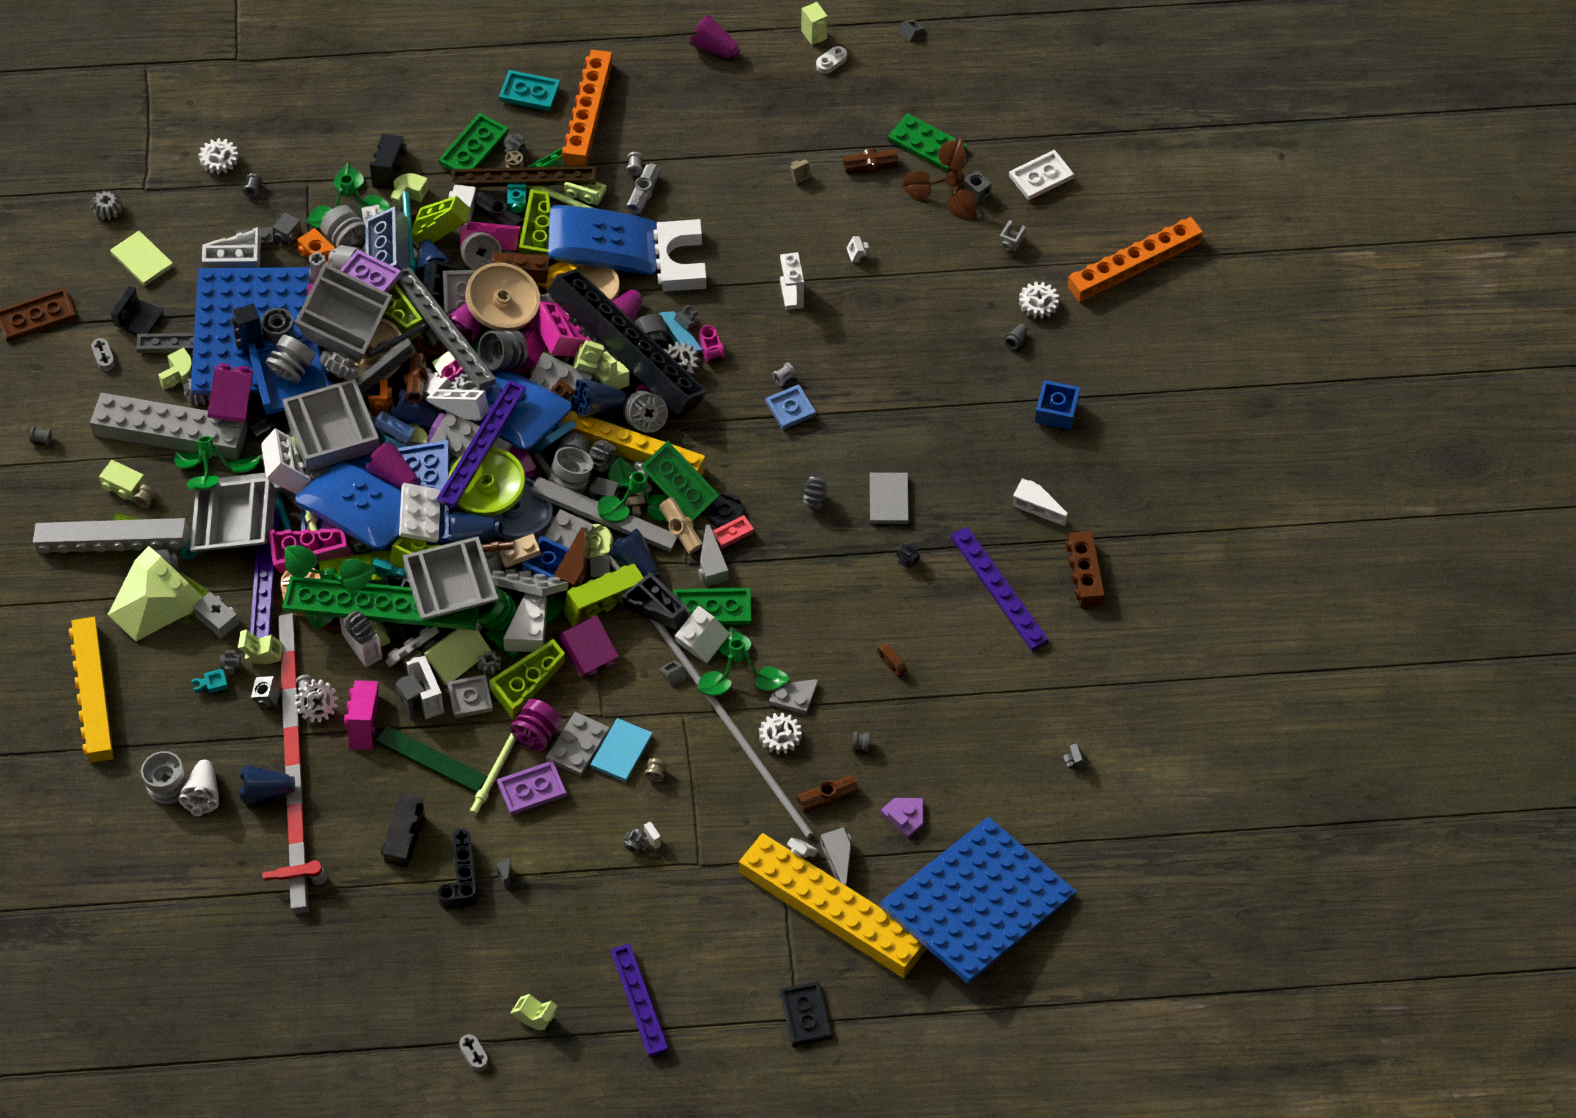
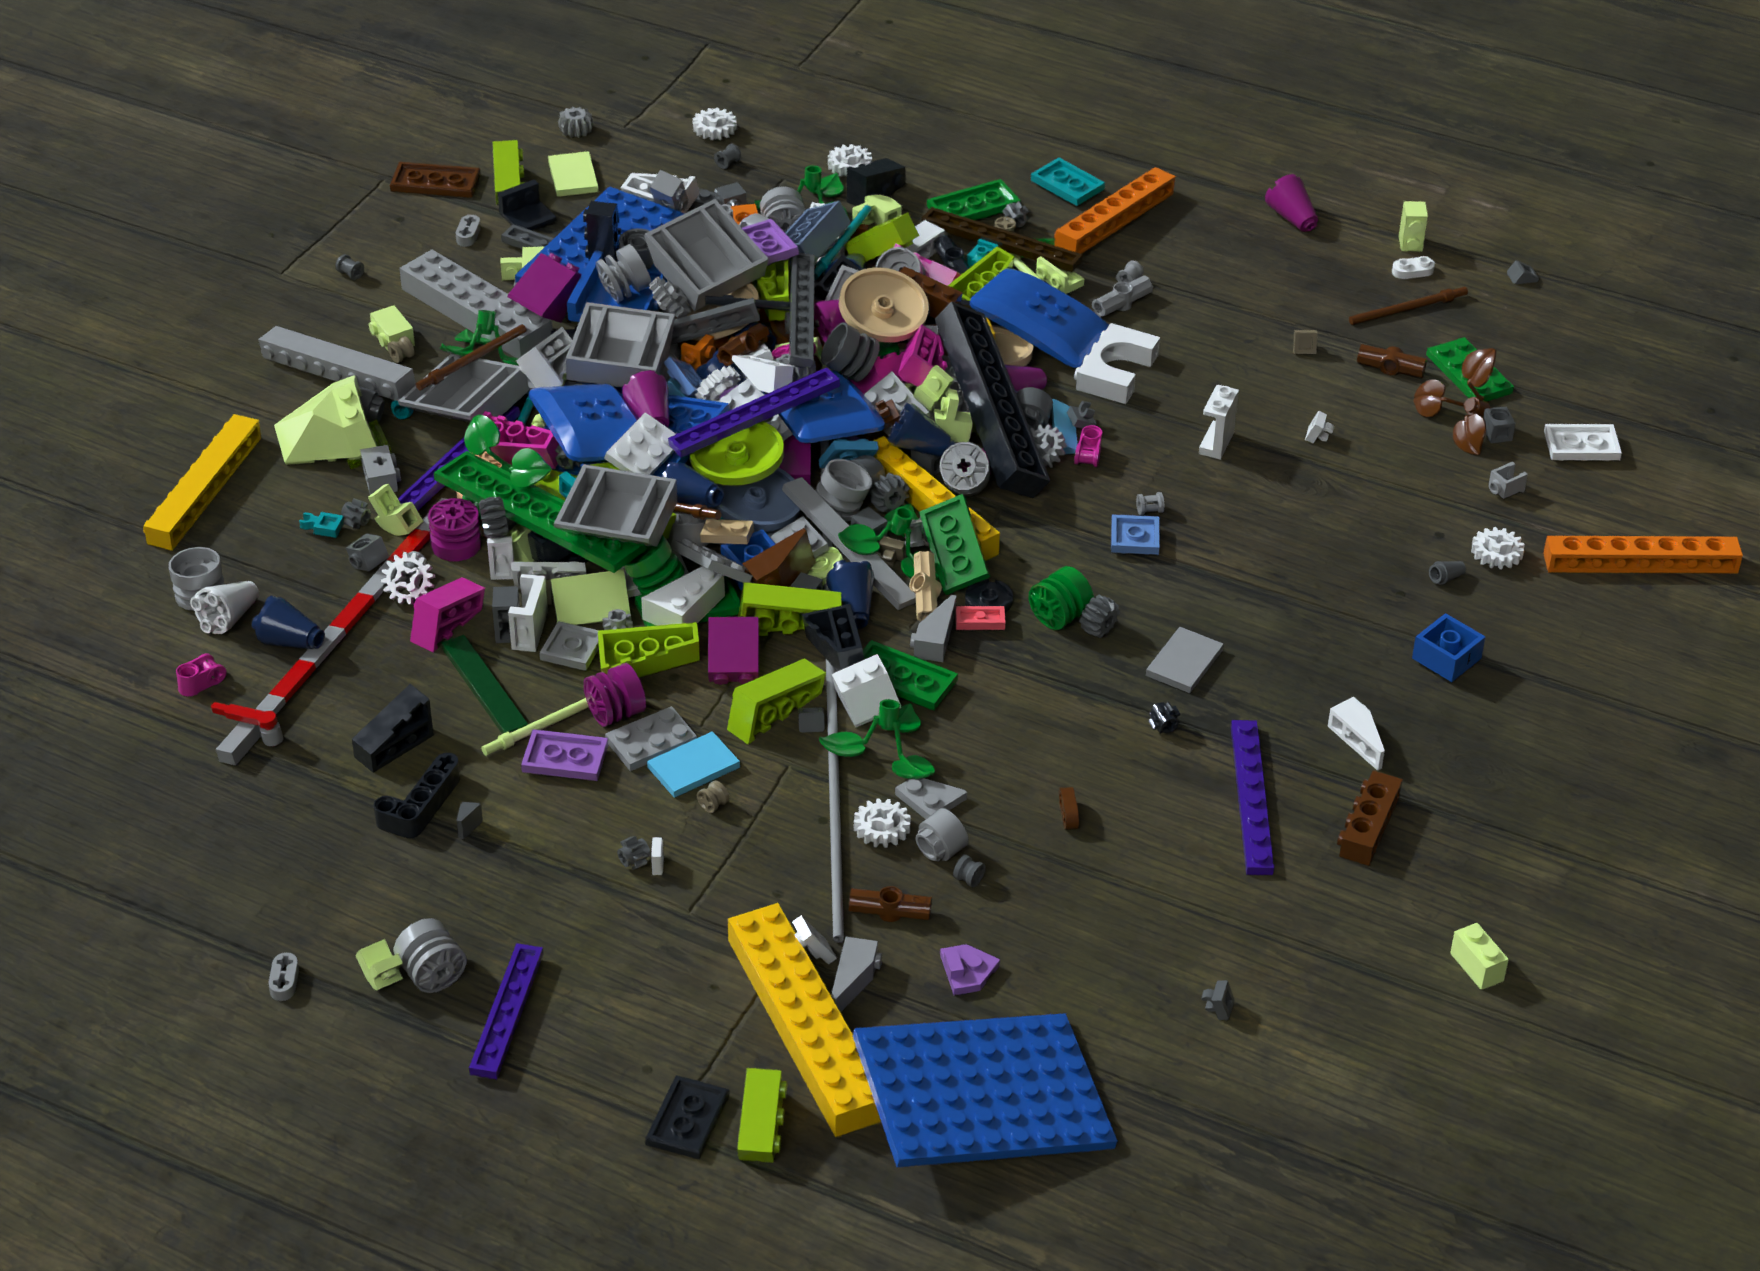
camera: 30 degrees right, 15 degrees down
none -> dark pink piece [176,653,227,697]
none -> light grey wheel [393,918,467,993]
none -> reddish brown bar [415,324,527,391]
none -> magenta wheel [428,498,481,561]
none -> lime wedge [493,140,524,204]
none -> light grey brick [650,170,688,212]
none -> white gear [695,366,741,401]
none -> lime wedge [727,658,826,744]
none -> lime wedge [737,1068,787,1162]
none -> white gear [828,144,872,177]
none -> light grey piece [916,808,969,861]
none -> green wheel [1028,566,1094,630]
none -> reddish brown bar [1349,287,1468,325]
none -> yellowish green brick [1450,923,1509,990]

